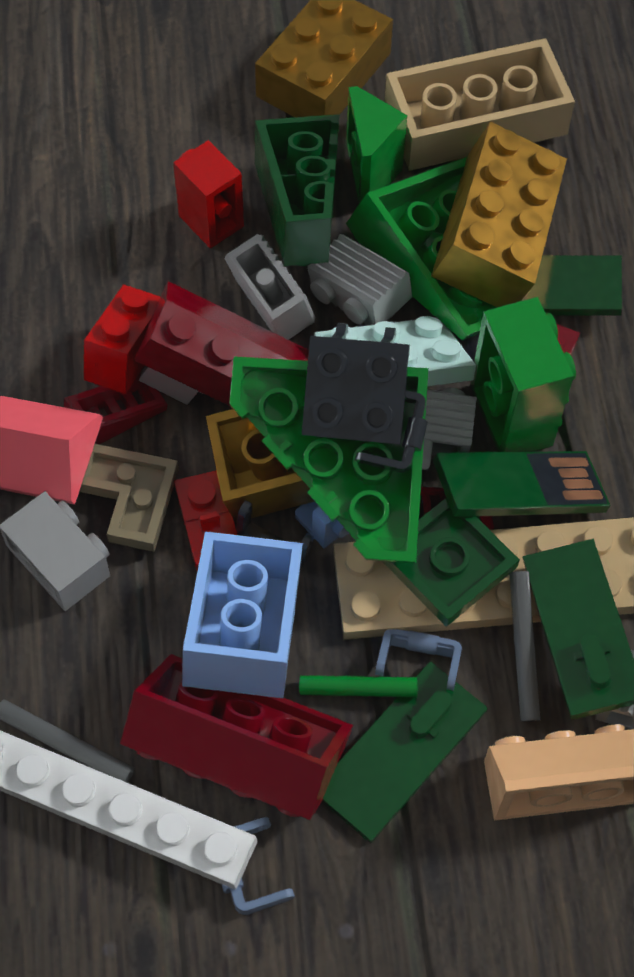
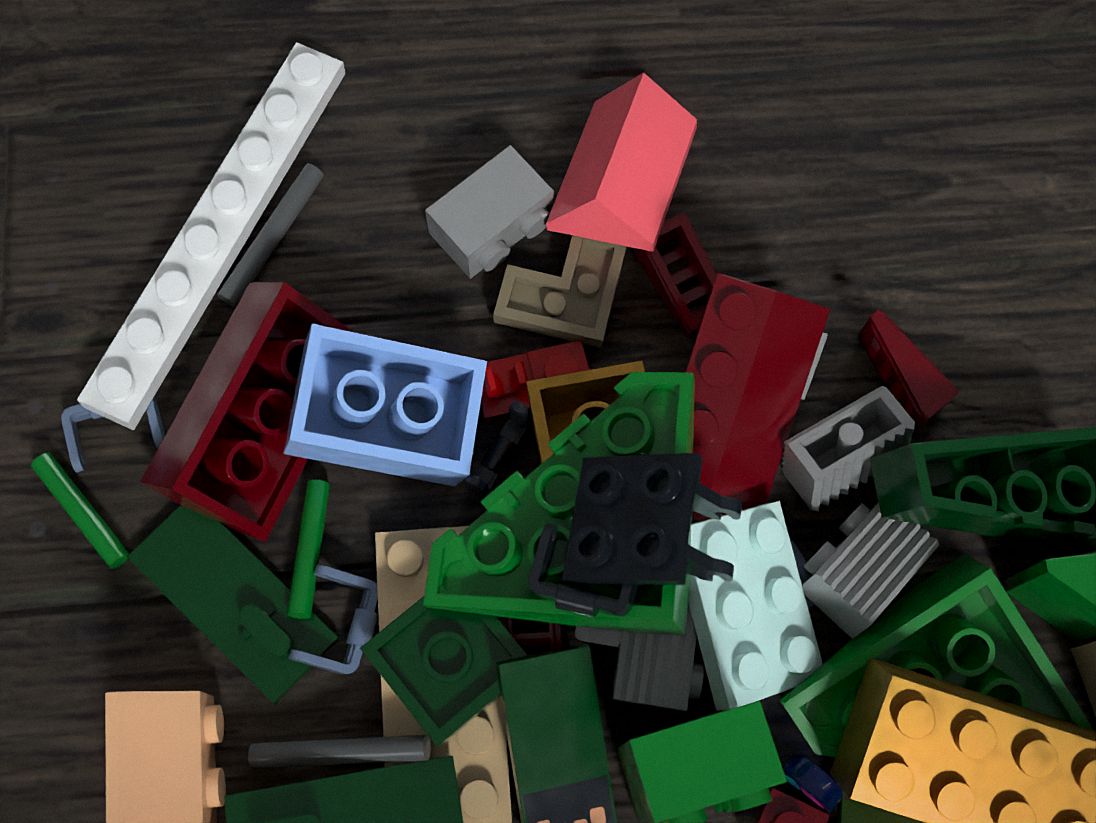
camera: 90 degrees right, 10 degrees up
red brick [84,284,160,394] -> none
red brick [173,140,244,249] -> none
none -> green piece [31,452,130,569]
none -> dark red slope [858,309,959,434]

